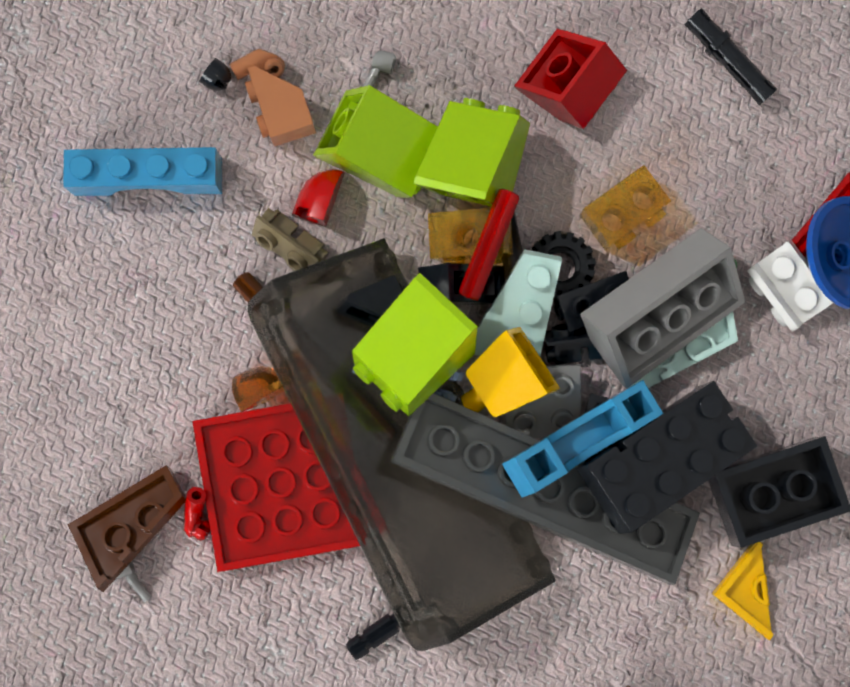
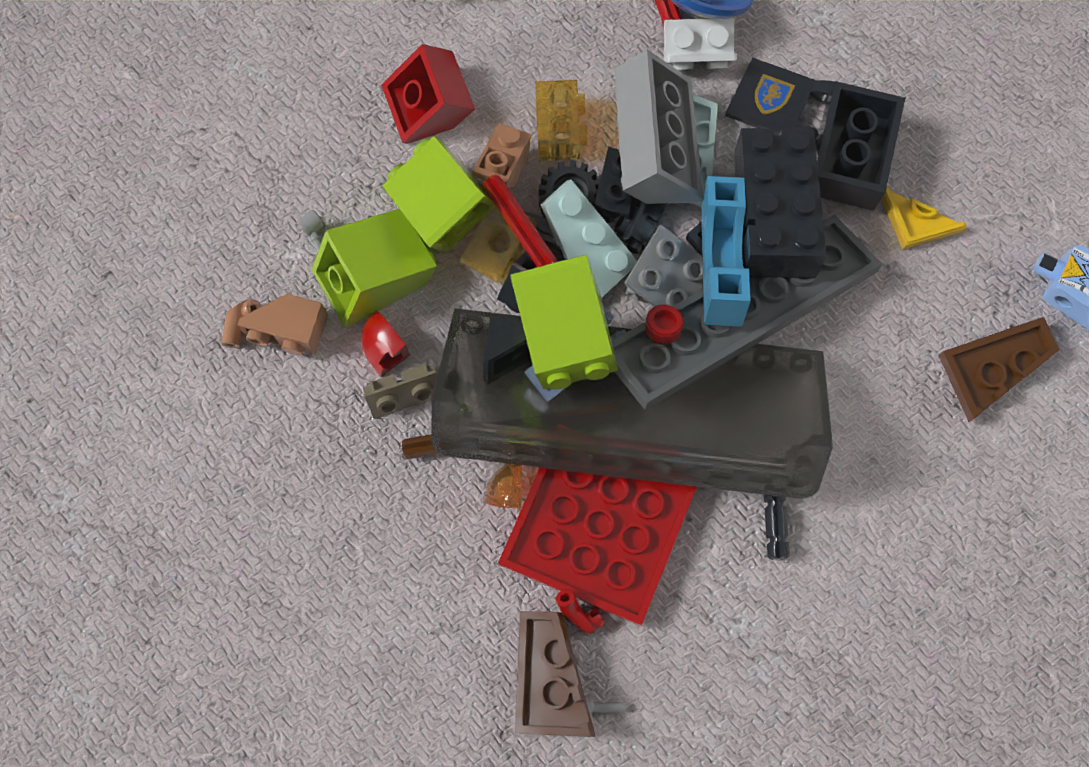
camera: 60 degrees left, 10 degrees down
dark azure arch [63,147,222,196] -> none
black hinge [199,58,232,91] -> none
yellow torso [461,327,560,418] -> none
none -> nougat slope [472,123,531,187]
none -> red tile [645,305,684,344]
none -> black flag [725,57,835,143]

